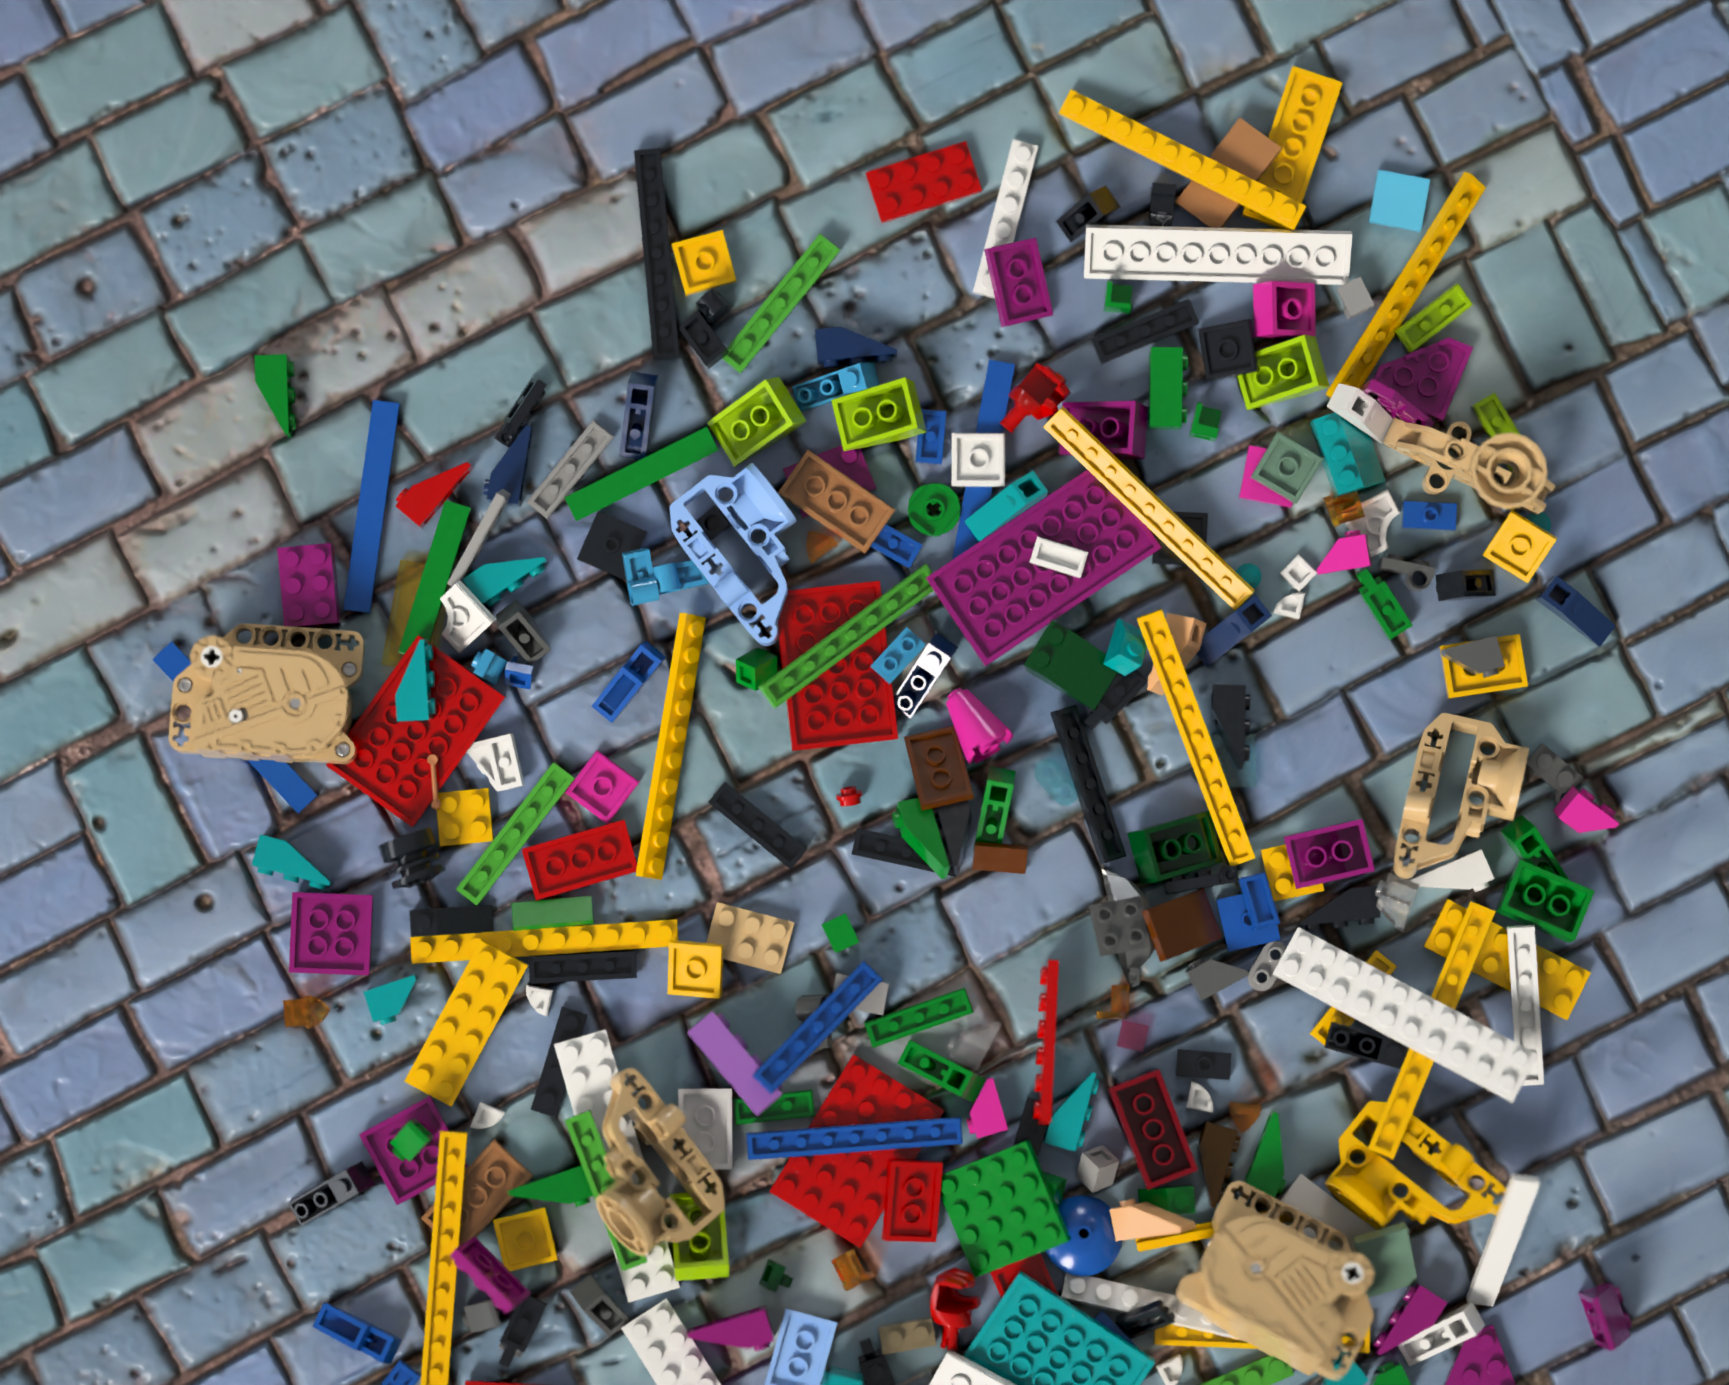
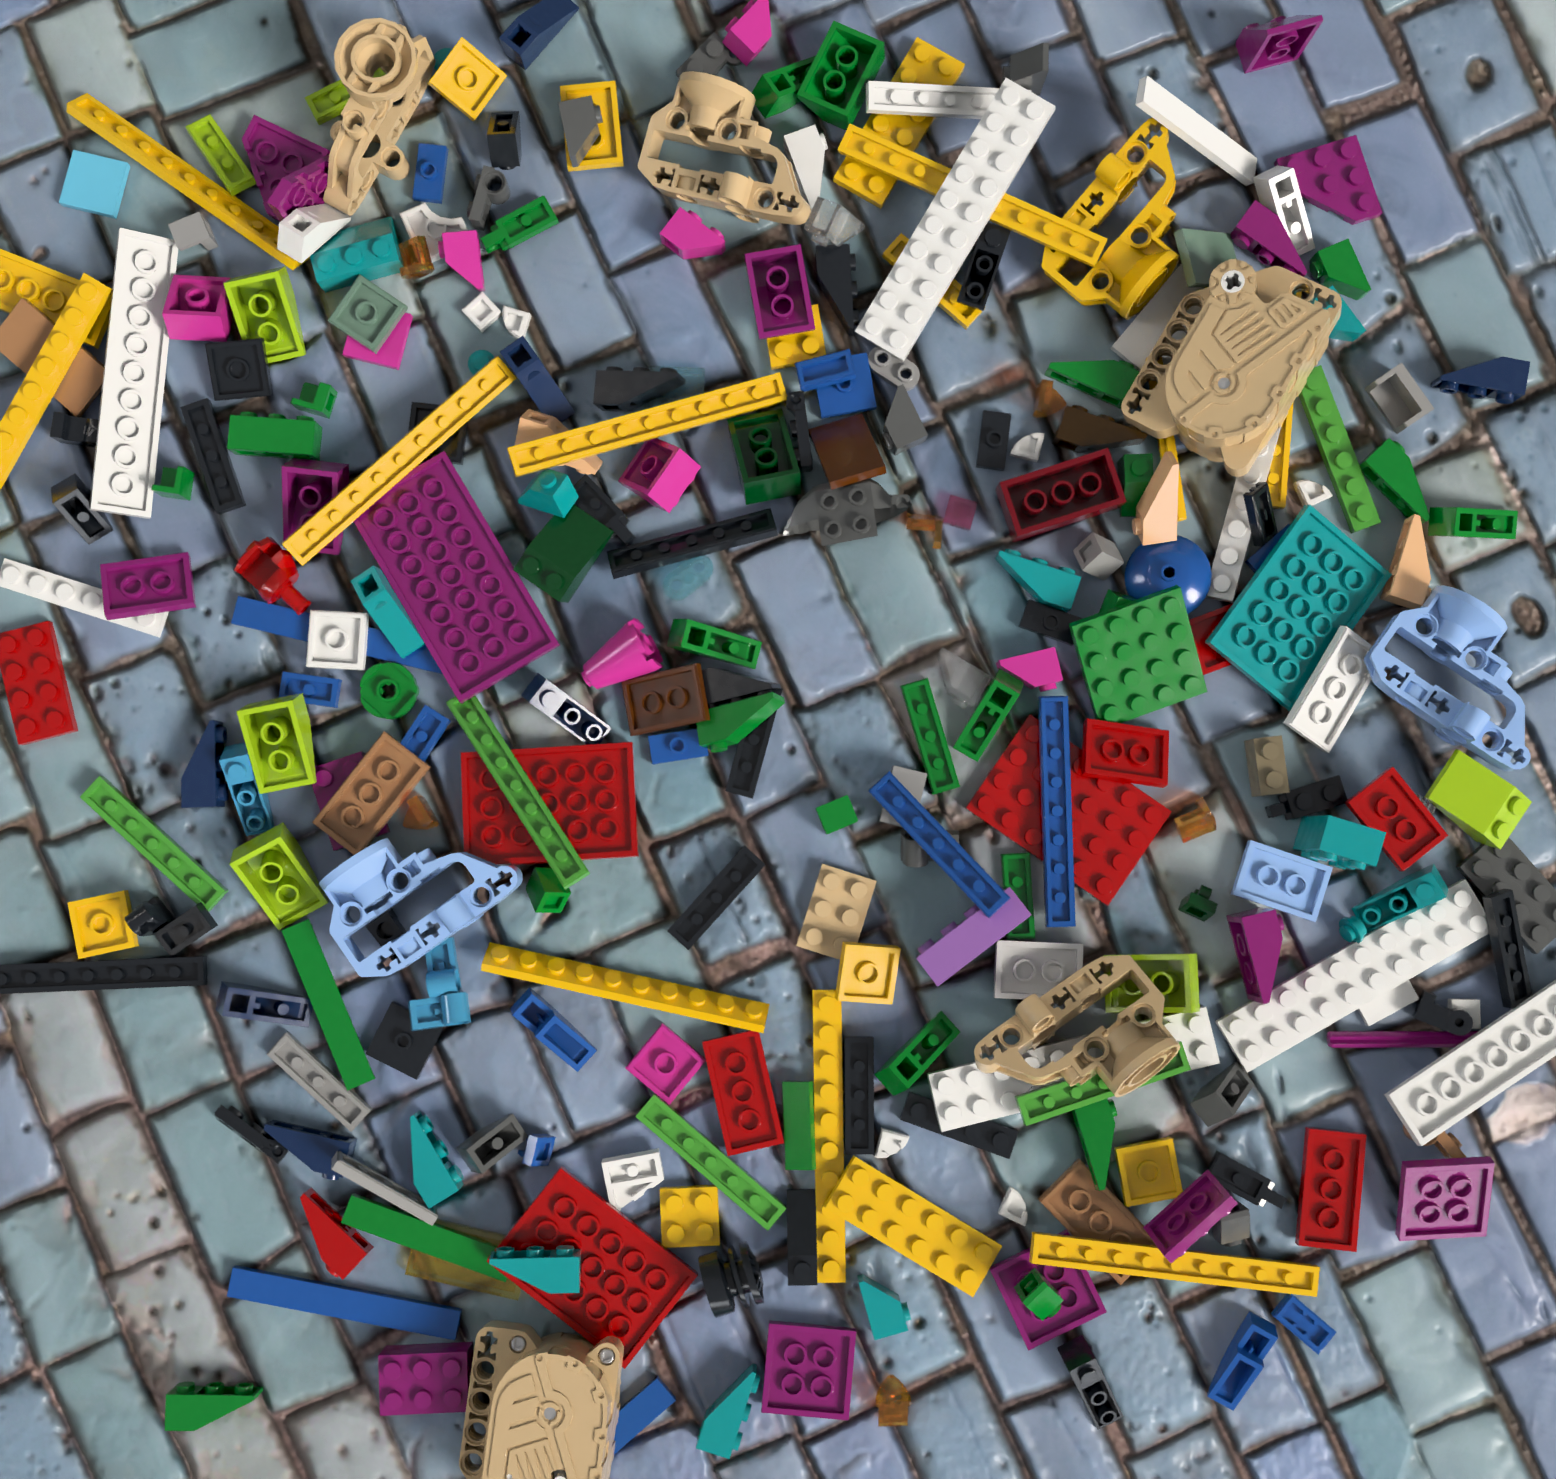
camera: 85 degrees left, 0 degrees up
nougat hinge [427,754,442,810] -> none
white tile [440,580,496,654] -> none
dark azure plate [471,649,507,685] -> none
red plate [836,786,863,806] -> none
dark azure plate [870,627,926,685] -> none
red piece [930,1267,981,1350] -> none
reddish brown tile [972,841,1028,874] -> none
white tile [1029,536,1088,578] -> none
red plate [1033,960,1059,1126] -> none
none -> dark pink slope [618,438,701,513]
none -> blue plate [648,729,709,765]
none -> dark pink slope [660,207,726,260]
none -> green slope [874,1011,960,1096]
none -> dark grey slope [1002,43,1049,95]

